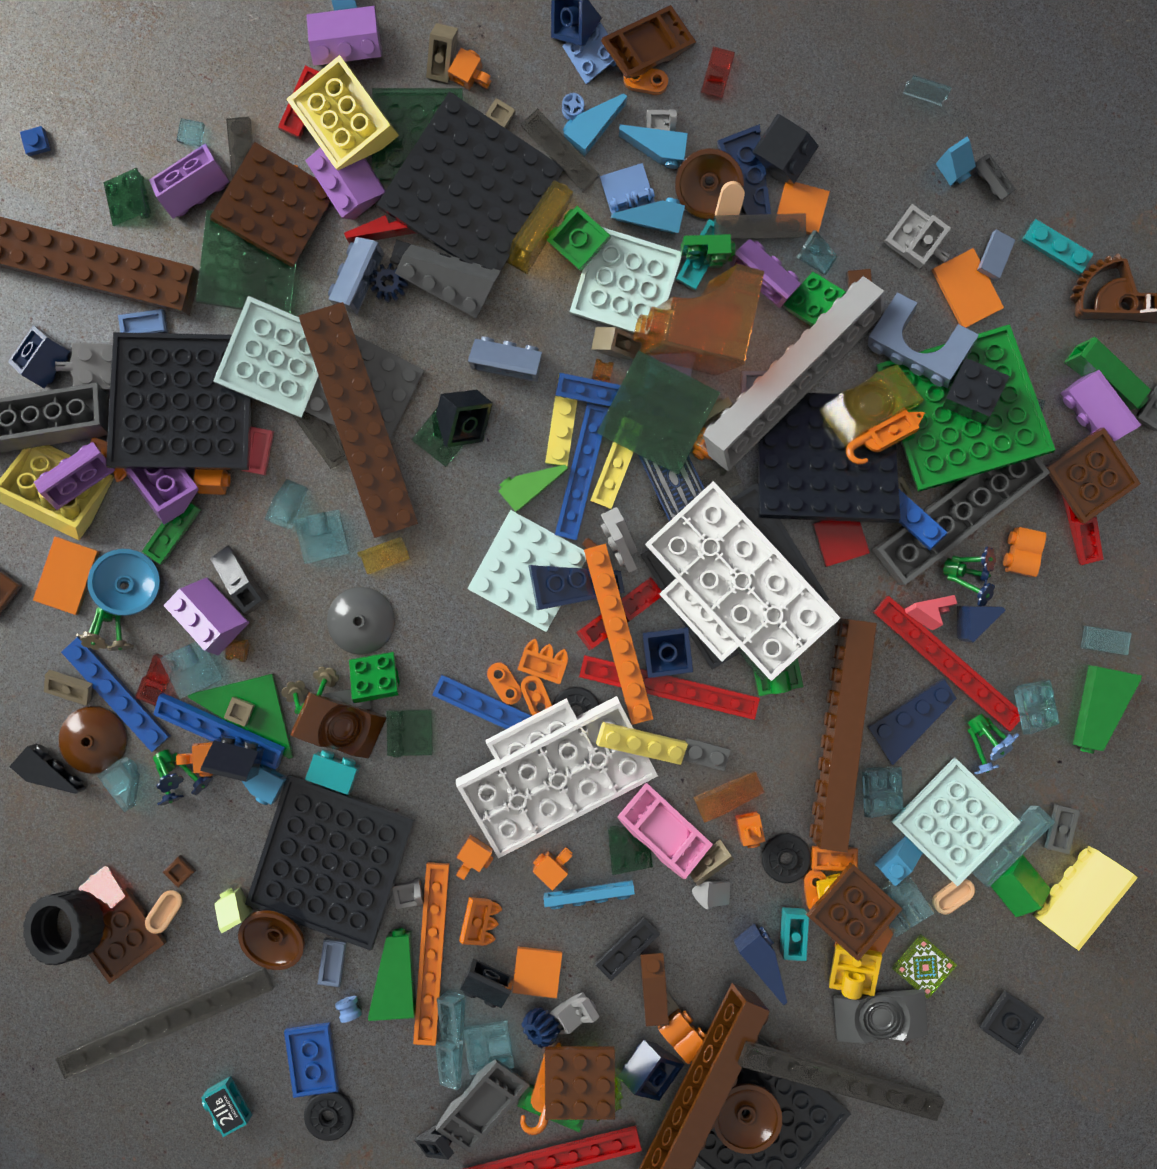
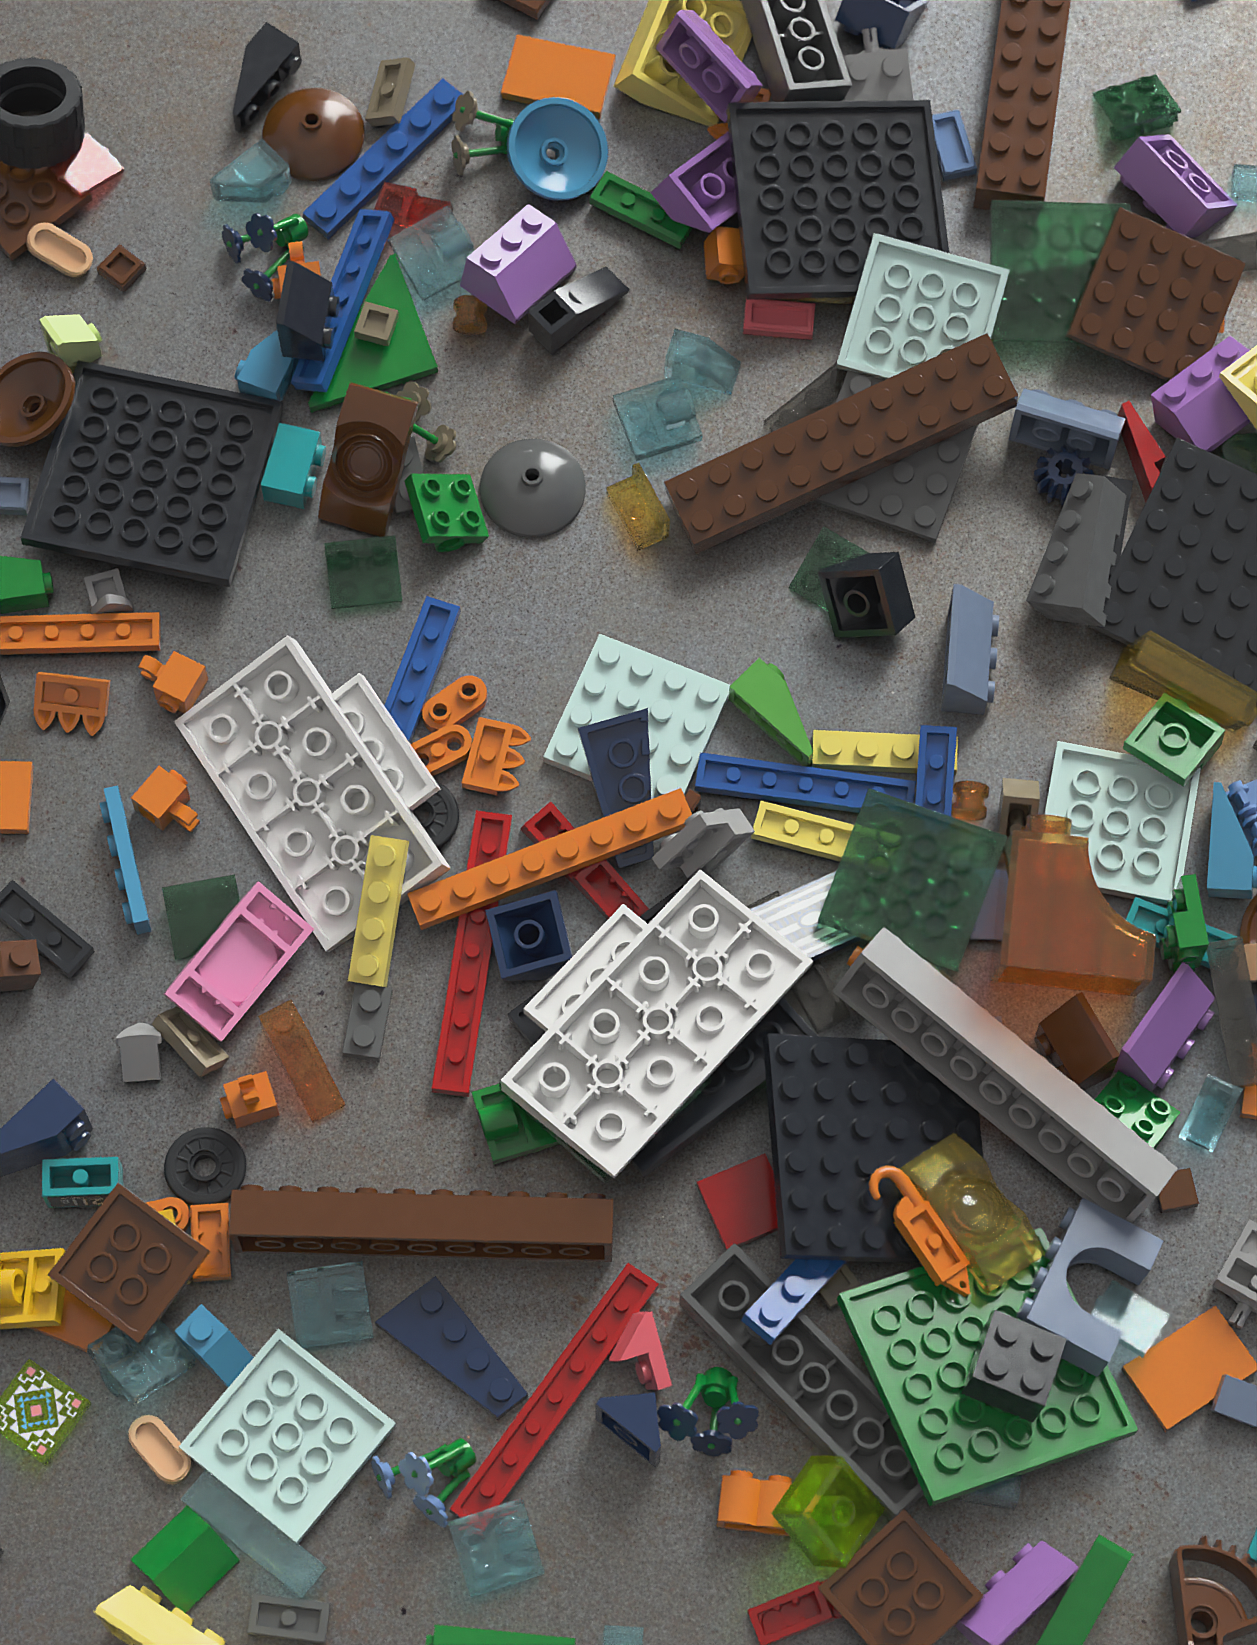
camera: 85 degrees right, 20 degrees down
none -> clear neon green brick [771,1455,885,1568]
none -> reddish brown slope [1035,992,1120,1091]
none -> clear light blue piece [1091,1280,1170,1358]

